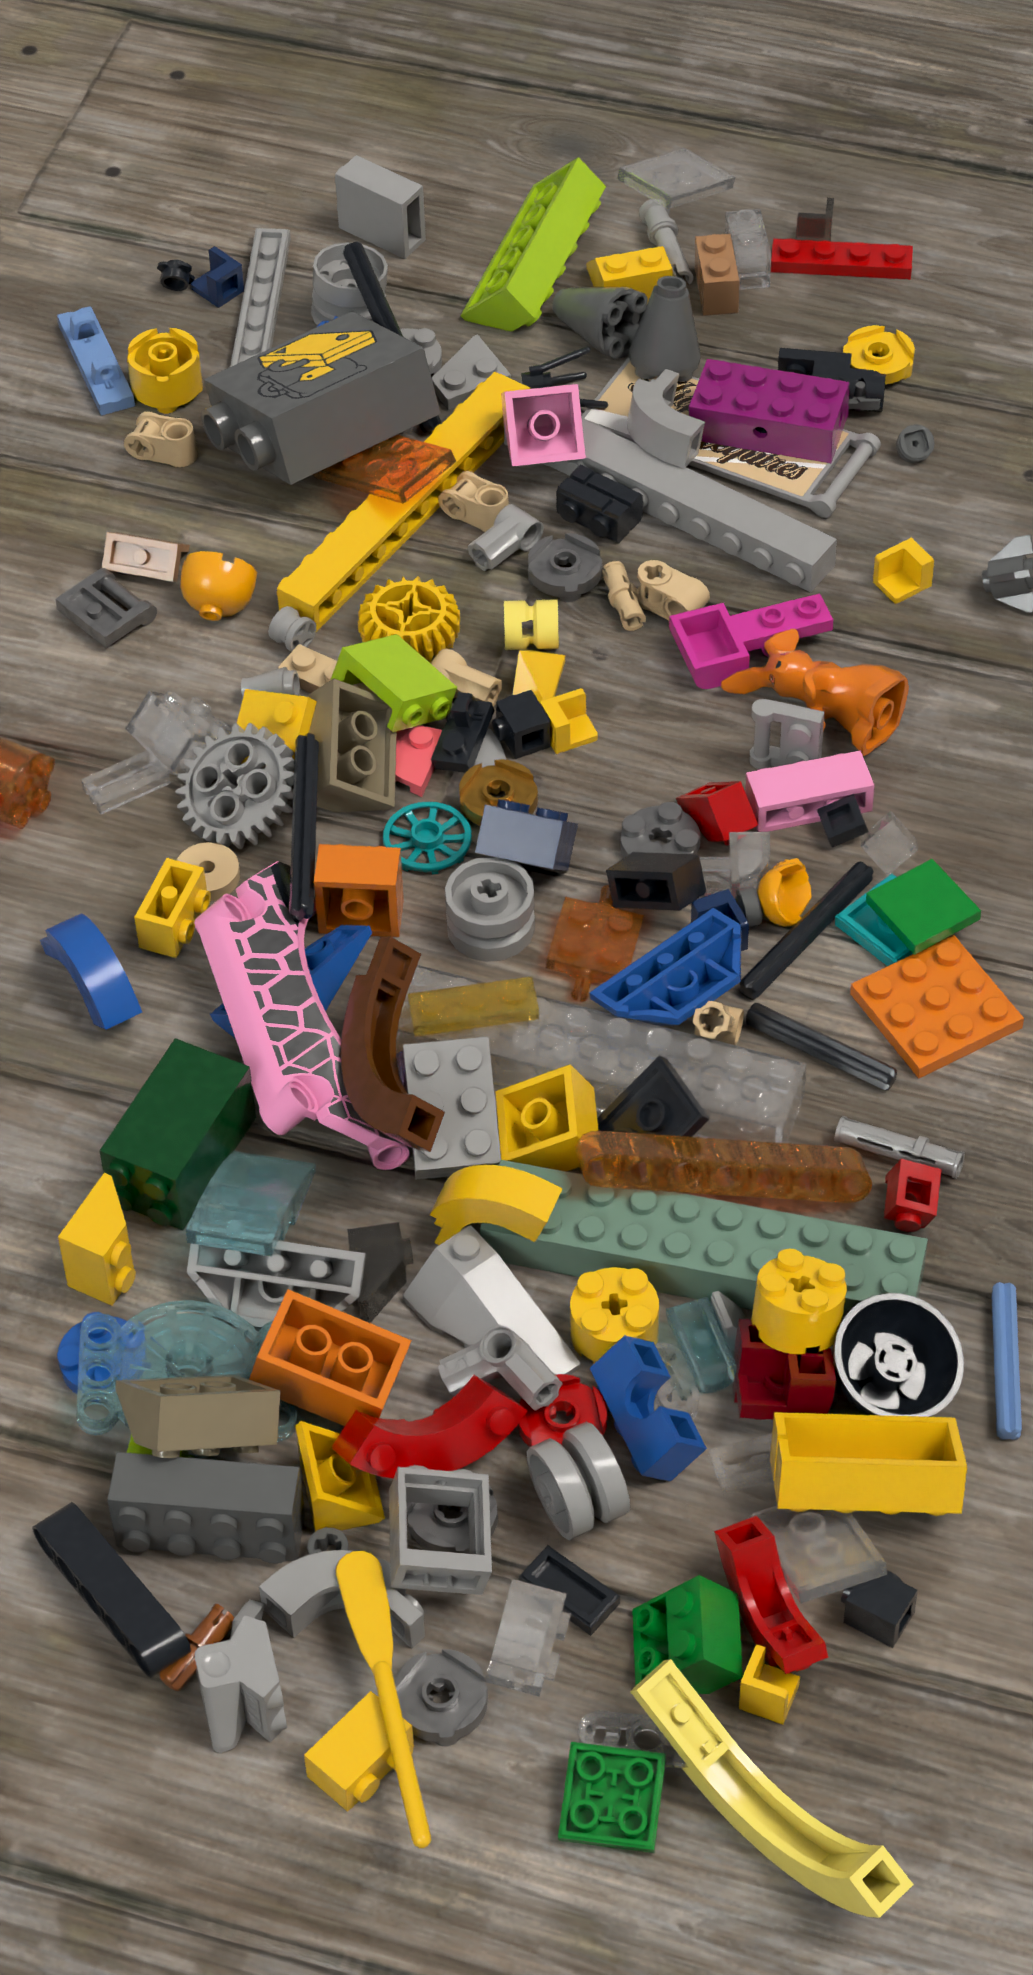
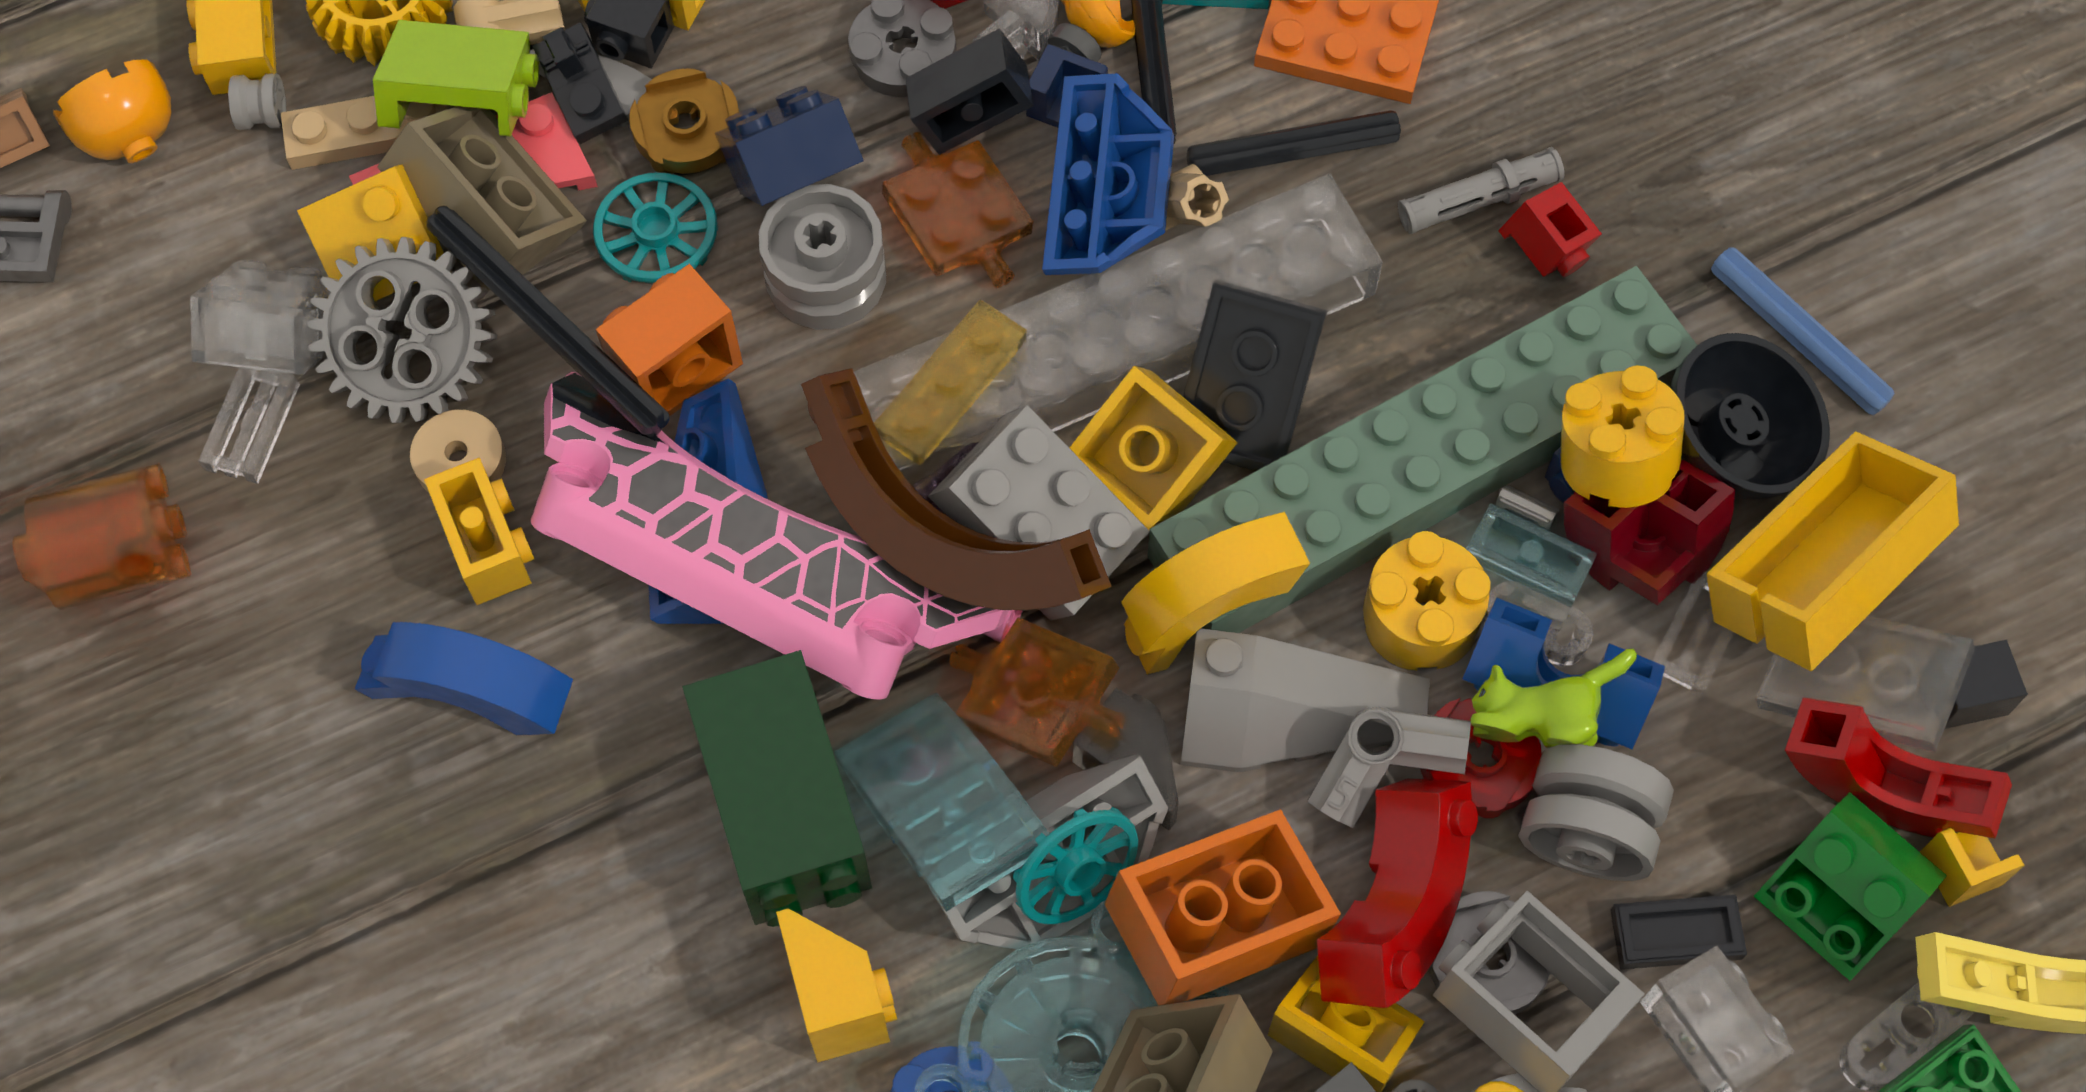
camera: 45 degrees left, 15 degrees up
light grey cone [241,667,300,697] -> none
clear orange beam [575,1131,872,1203] -> none
none -> clear orange plate [950,617,1125,767]
none -> teal wheel [1013,807,1138,924]
none -> lime animal [1471,648,1637,748]

